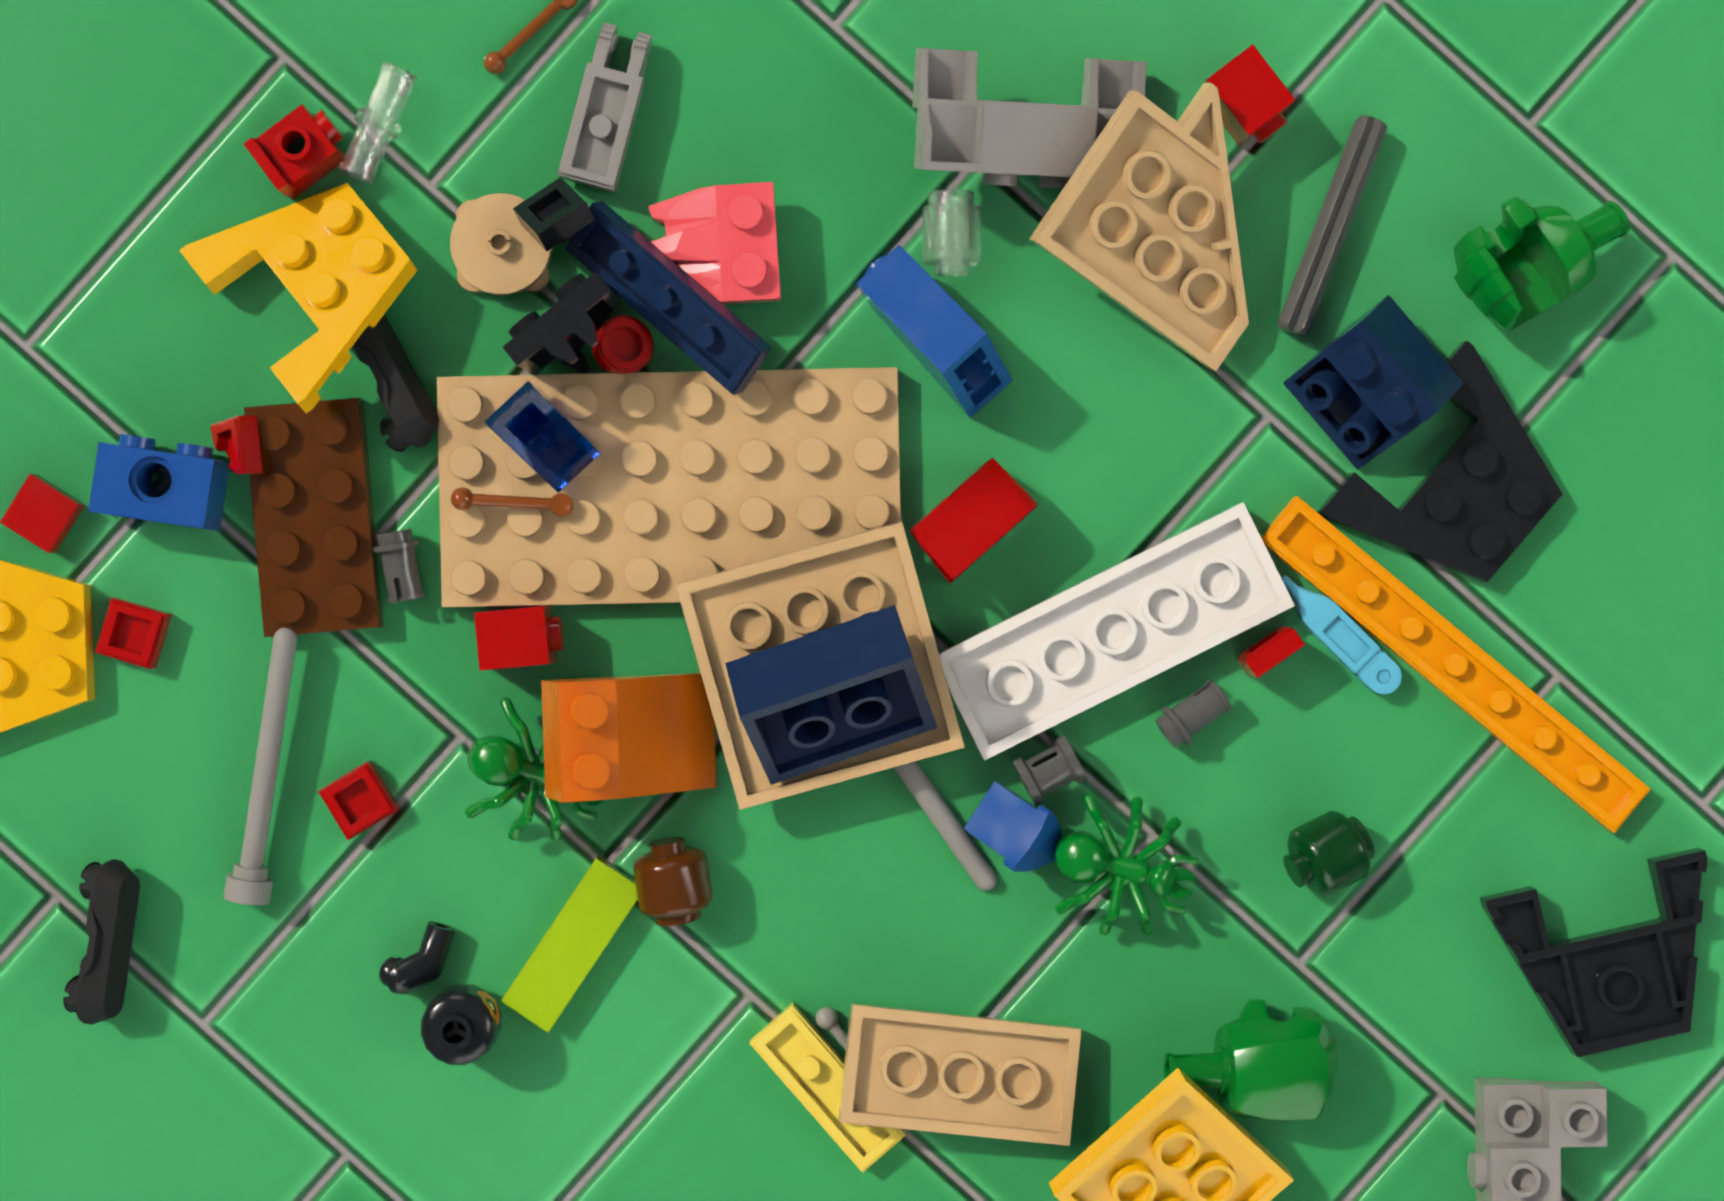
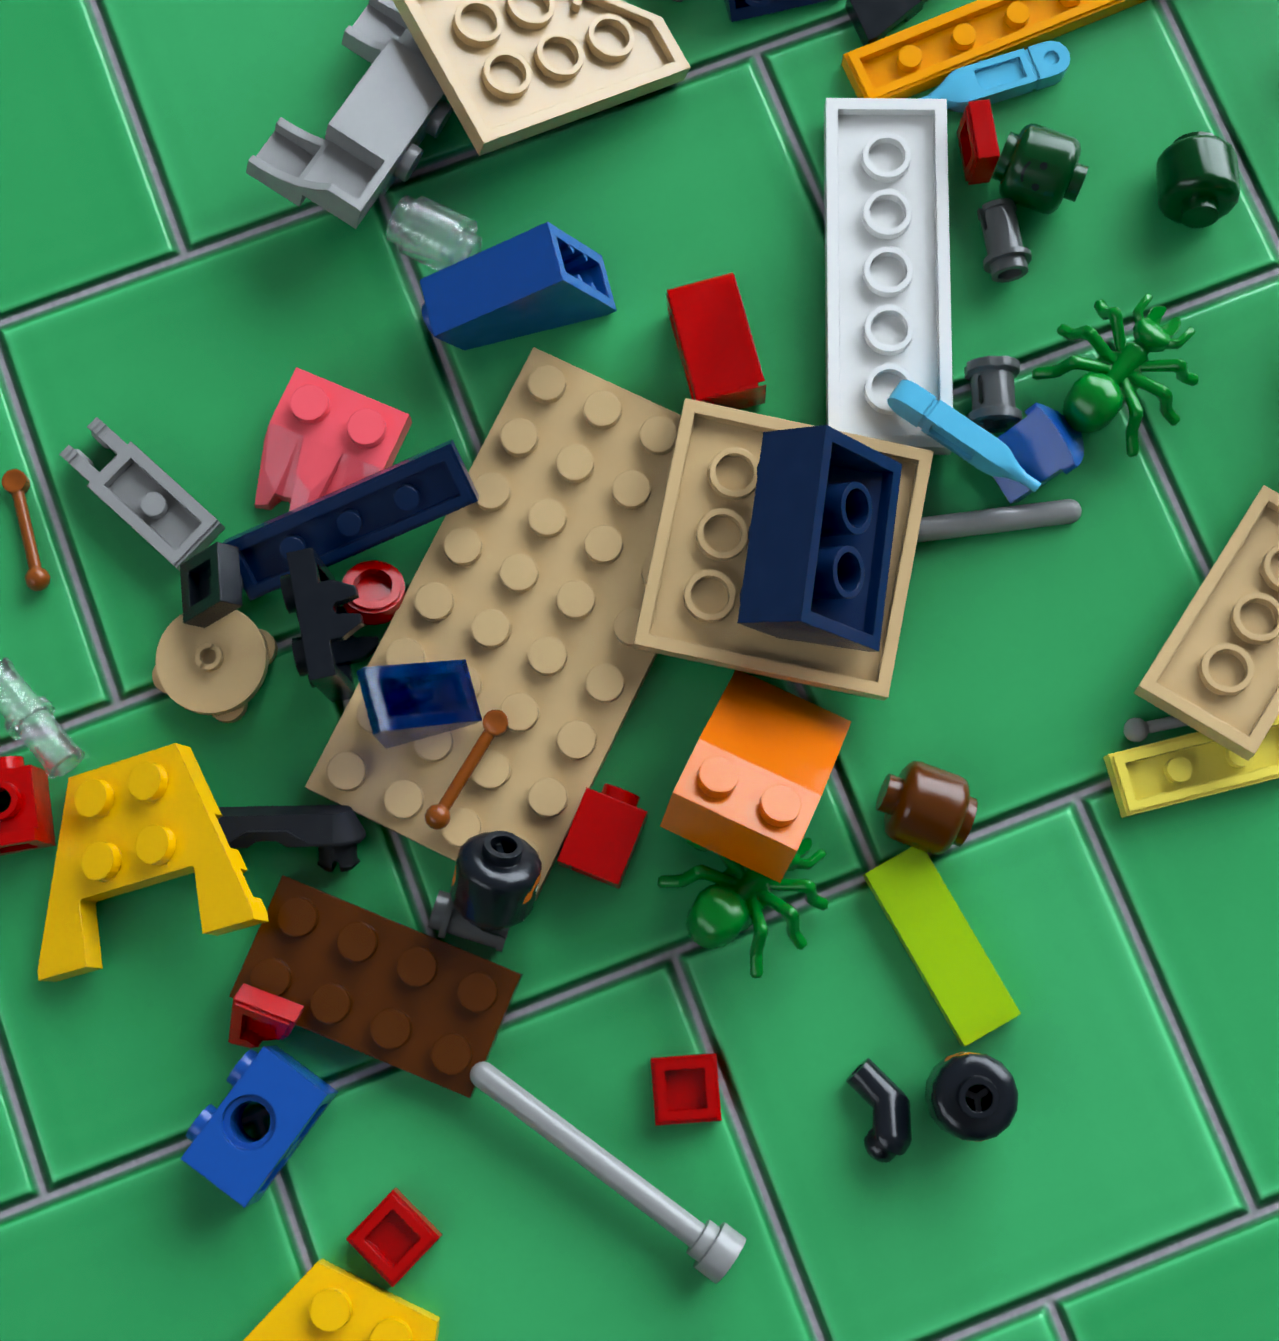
camera: 60 degrees left, 10 degrees down
red tile [0,474,85,553] -> none
none -> black head [450,831,542,931]
none -> medium azure piece [887,380,1041,492]
none -> dark green head [992,123,1089,214]

